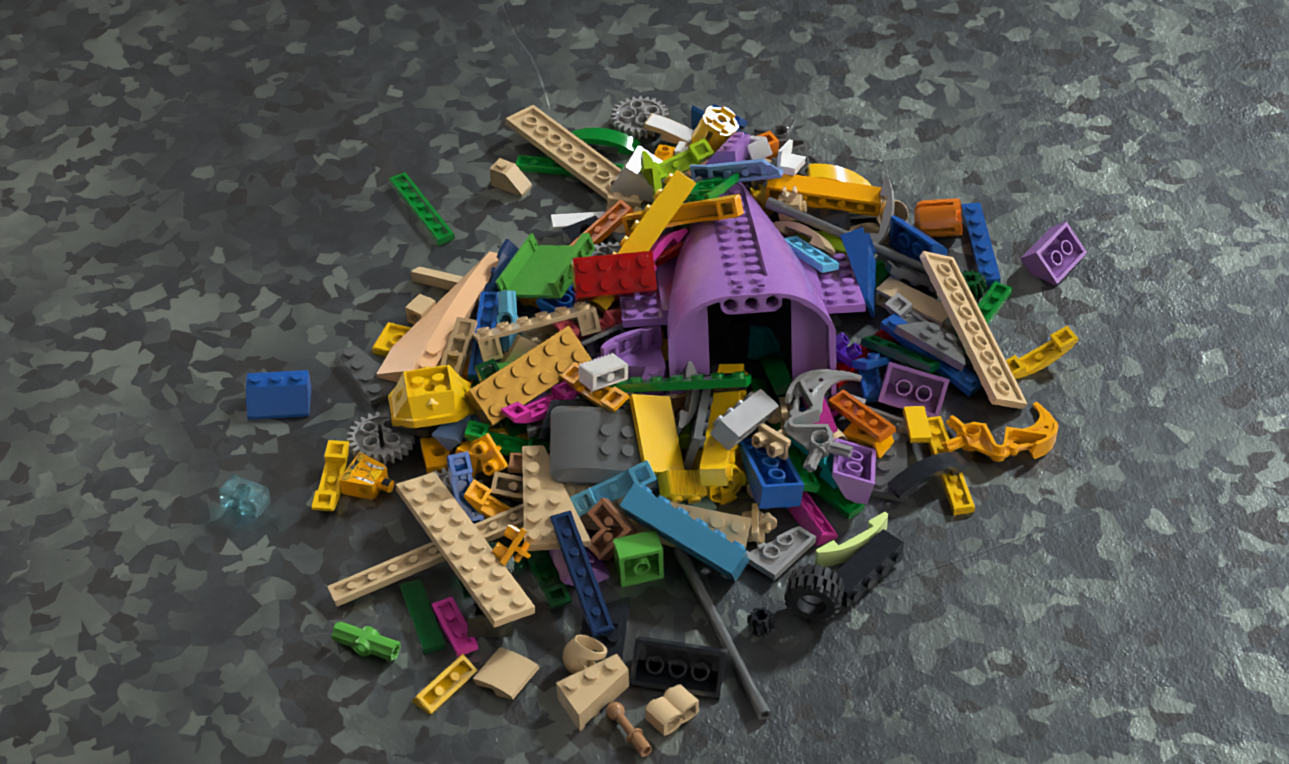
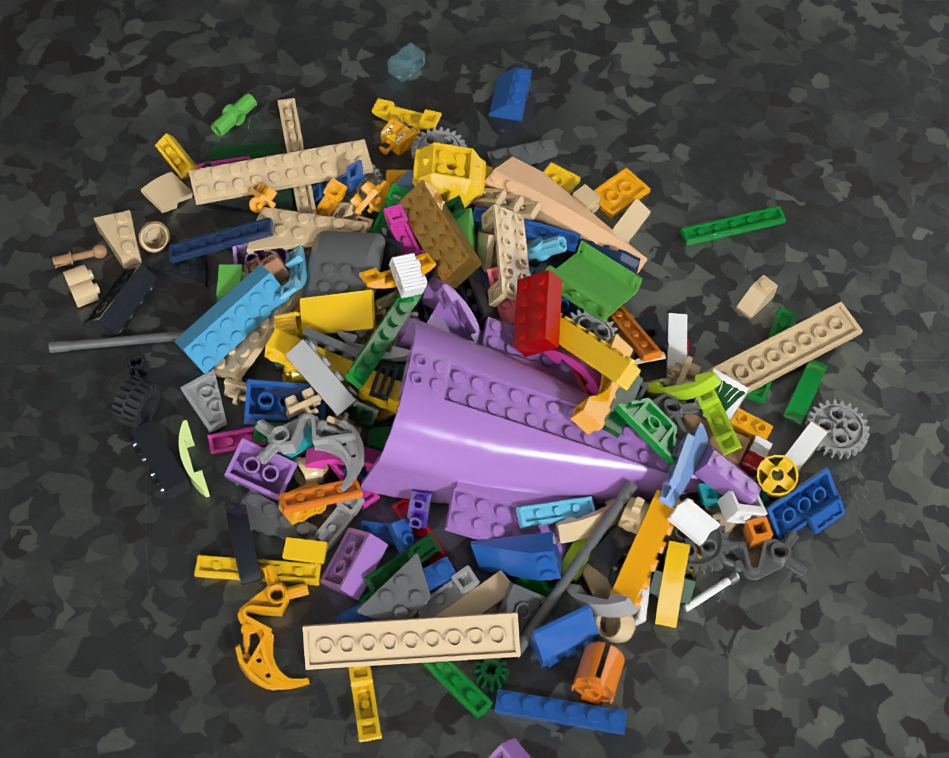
camera: 100 degrees right, 15 degrees up
none -> light orange tile [593,168,650,219]

